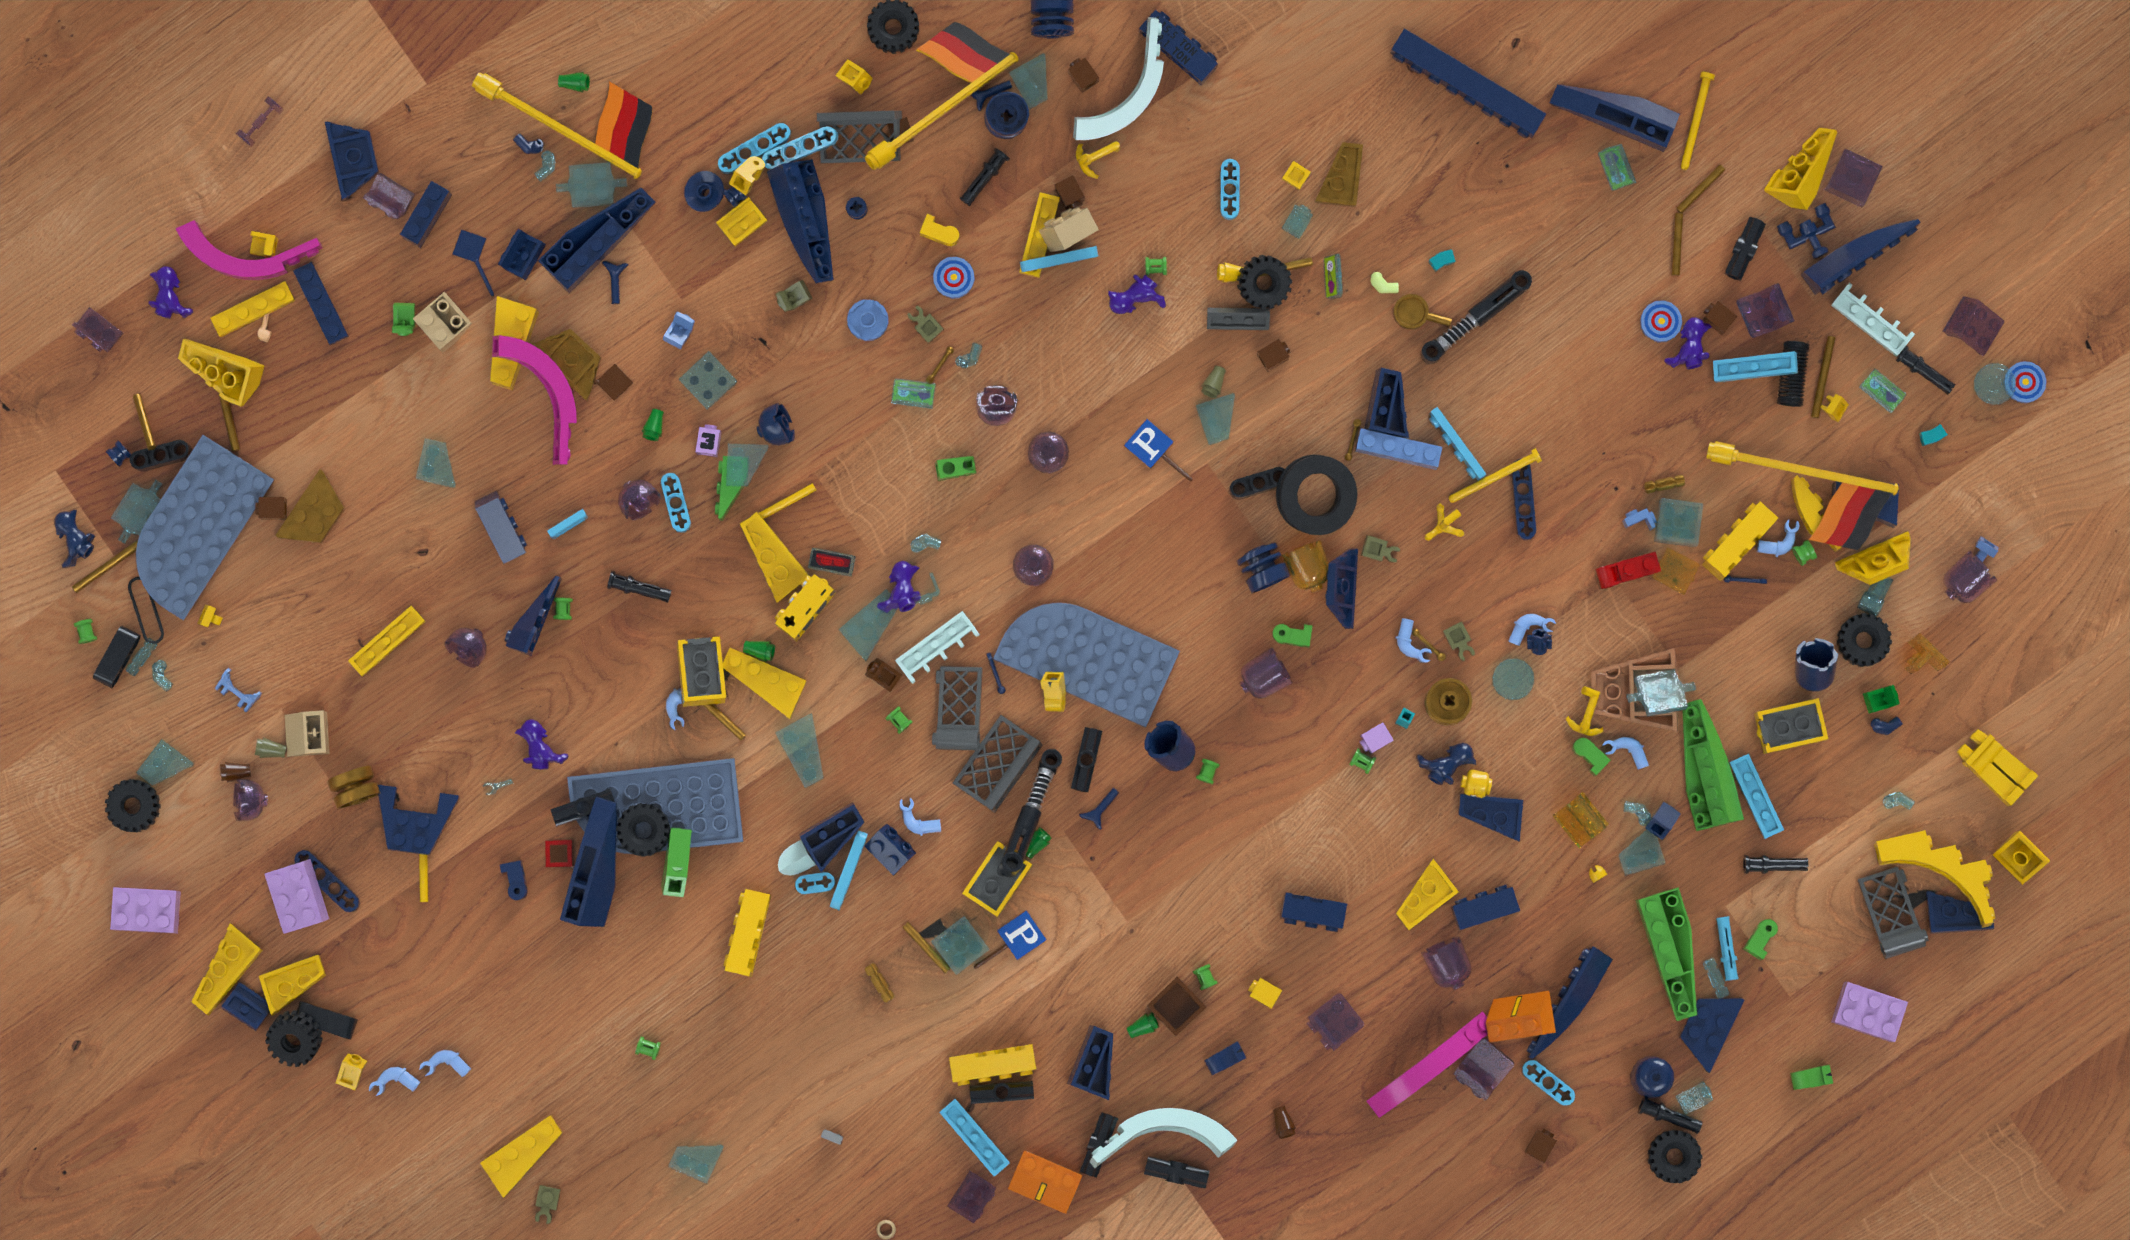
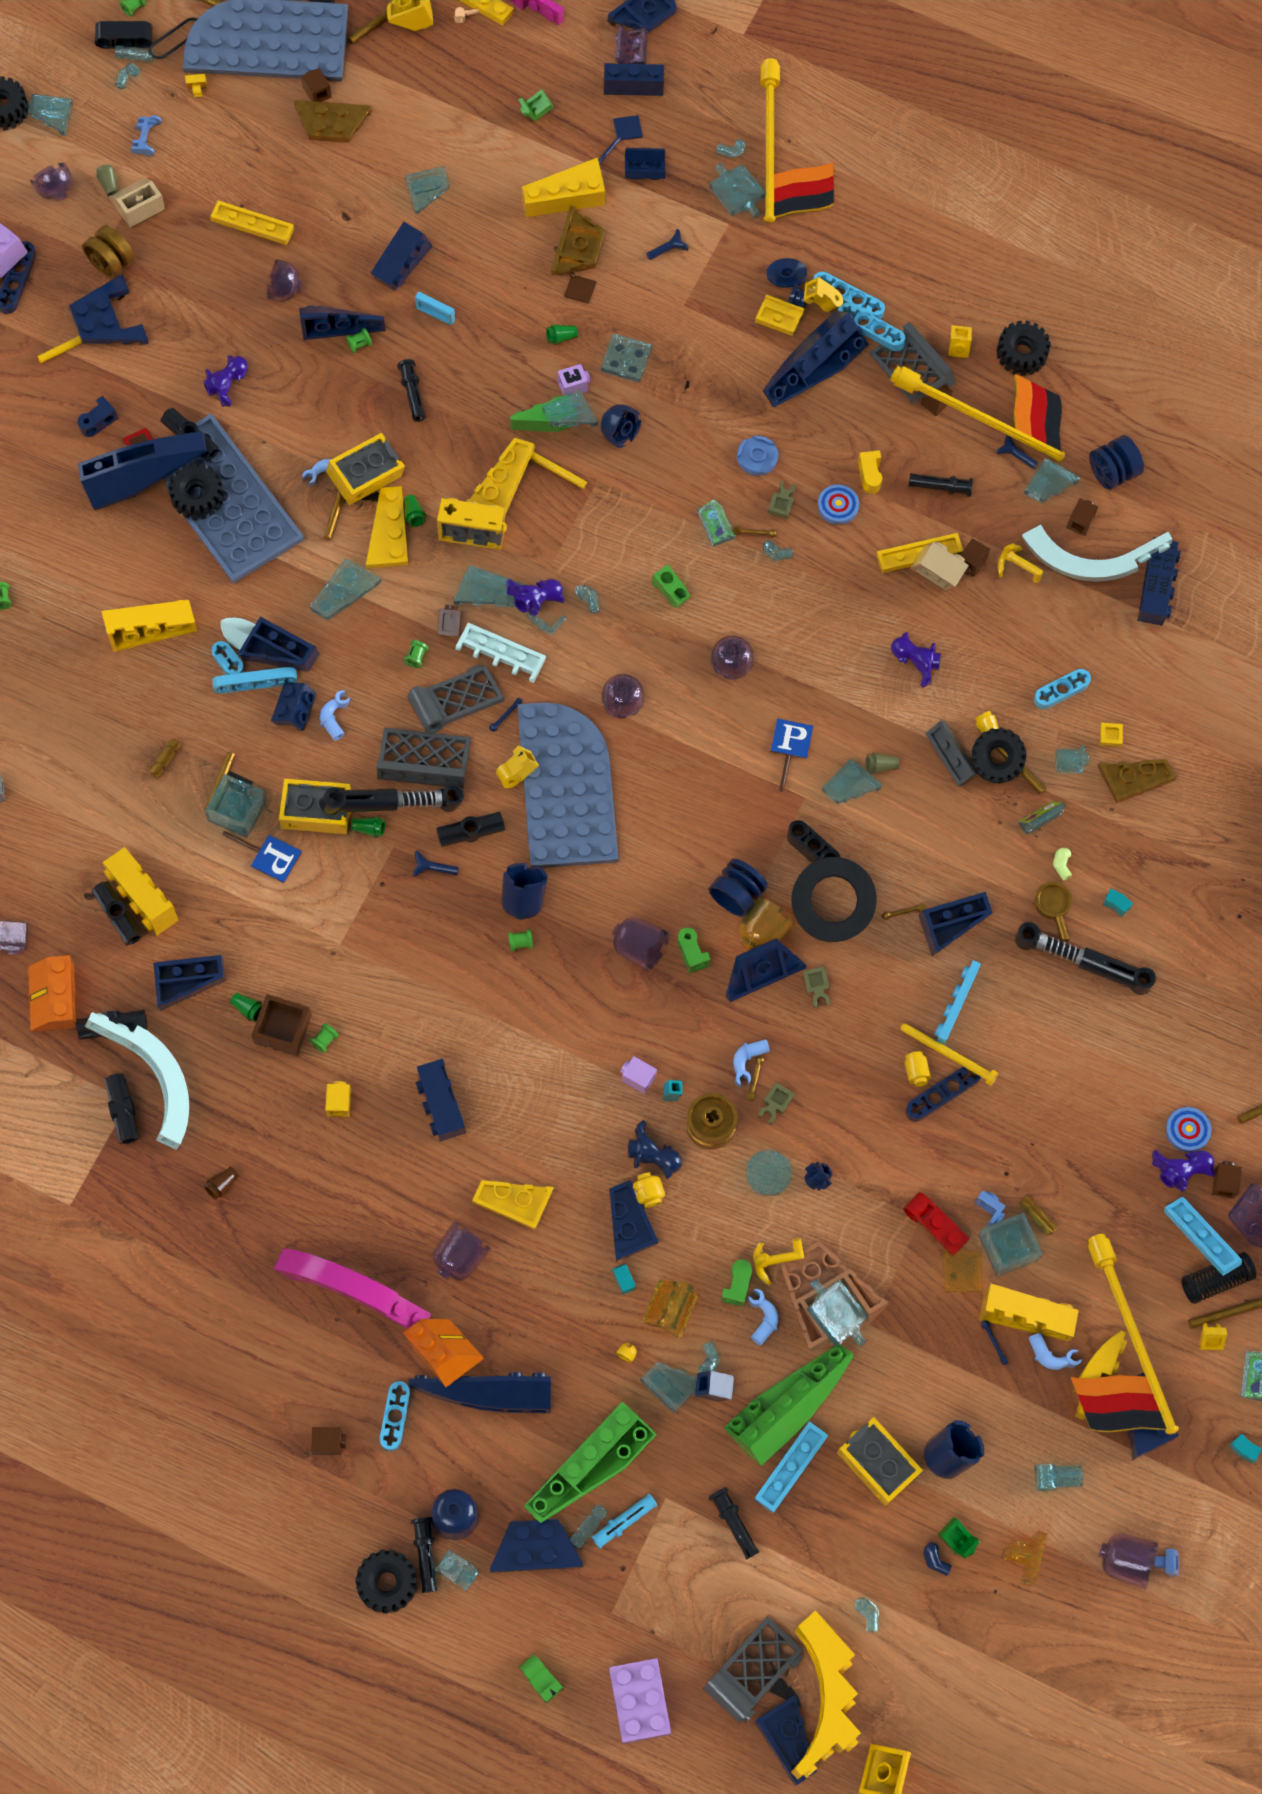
camera: 55 degrees right, 15 degrees down
reddish brown cone [220,762,251,783] -> none
dark blue plate [293,262,349,346] -> none
tan slope [413,292,472,353] -> none
clear light blue hand [483,779,513,795] -> none
dark pink arch [492,335,577,465] -> none
dark blue arm [513,133,544,154] -> none
dark blue wedge [538,188,656,294] -> none
green cone [558,72,590,93] -> none
cylinder [618,480,661,520] -> none
medium azure beam [661,473,691,533] -> none
bright green slope [661,827,692,897] -> none
medium blue bracket [662,312,695,349] -> none
olive bracket [775,280,813,312] -> none
slope [808,548,856,577] -> none
dark blue wheel [846,197,868,220] -> none
medium azure plate [939,1098,1010,1176] -> none
cylinder [976,385,1018,426] -> none
dark blue wheel [984,91,1029,139] -> none
medium azure beam [1020,246,1098,272] -> none
bright green bush [1145,257,1167,276] -> none
dark blue leg [1204,1041,1246,1075] -> none
reddish brown brick [1257,339,1290,372] -> none
clear purple bracket [1306,993,1364,1051] -> none
bright green bush [1349,748,1376,774] -> none
medium blue brick [1355,429,1442,470] -> none
yellow piece [1425,503,1464,541] -> none
dark blue brick [1451,884,1520,931] -> none
clear purple bracket [1453,1038,1514,1101] -> none
light blue piece [1508,614,1556,646] -> none
bright green leg [1743,919,1778,961] -> none
bright green wheel [1792,540,1817,566] -> none
yellow wing [1835,531,1911,585] -> none
black tyre [1837,613,1892,667] -> none
yellow hips [1957,729,2039,806] -> none
none -> teal piece [611,1263,636,1295]
none -> yellow brick [904,1051,931,1087]

